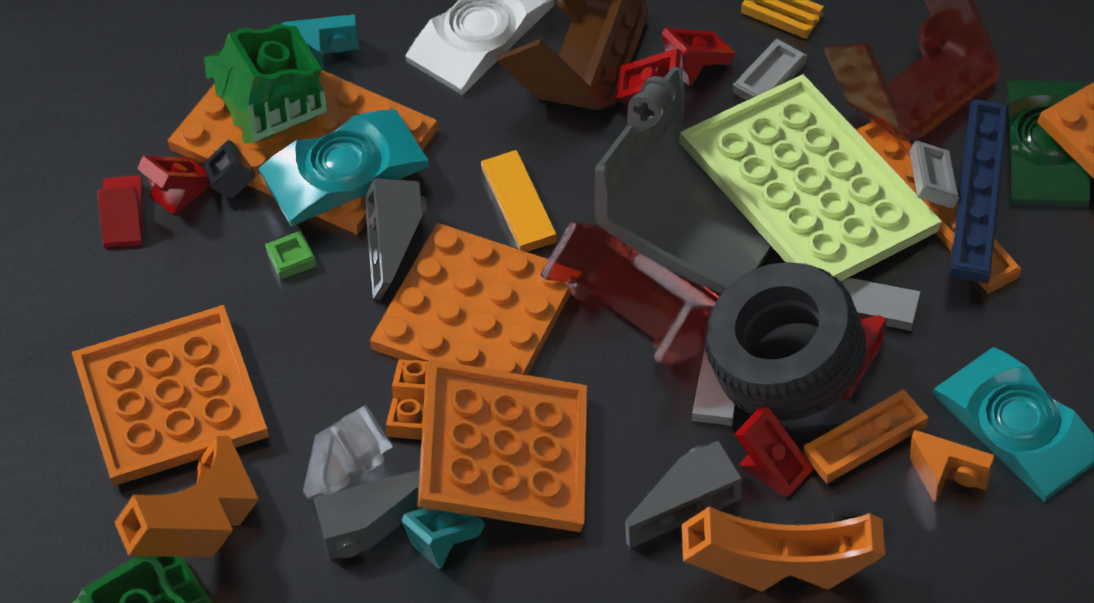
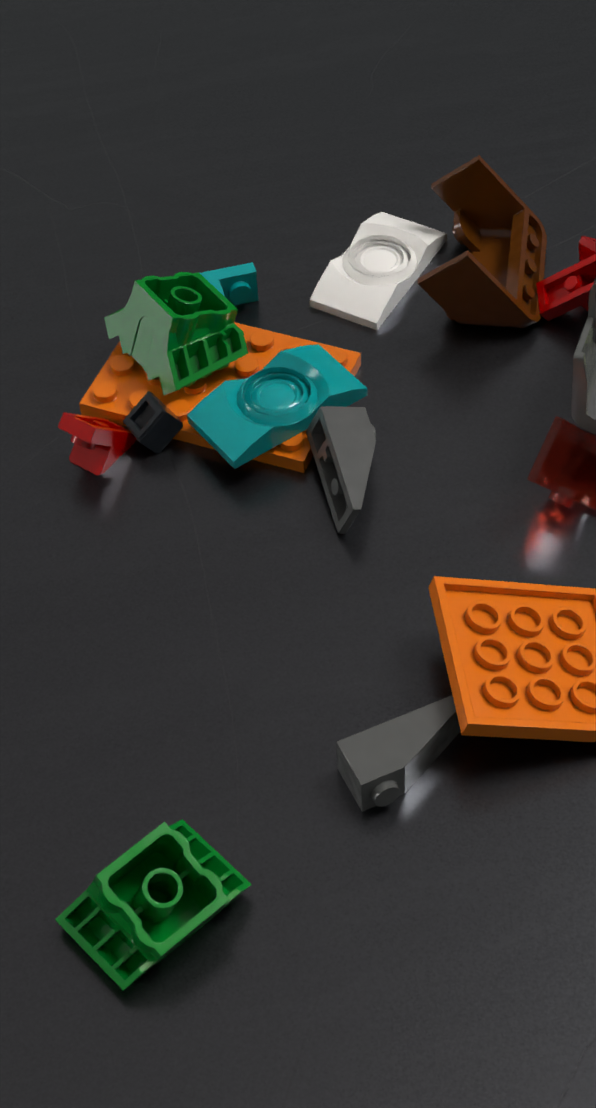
camera: 10 degrees left, 5 degrees down
orange plate [72,305,269,486] -> none
red slope [97,175,143,248] -> none
orange arch [114,436,259,557] -> none
bright green tile [265,231,316,280] -> none
clear slope [303,404,392,498] -> none
orange plate [370,223,579,375] -> none
orange slope [386,359,429,440] -> none
teal slope [401,508,486,569] -> none
light orange tile [481,150,557,252] -> none

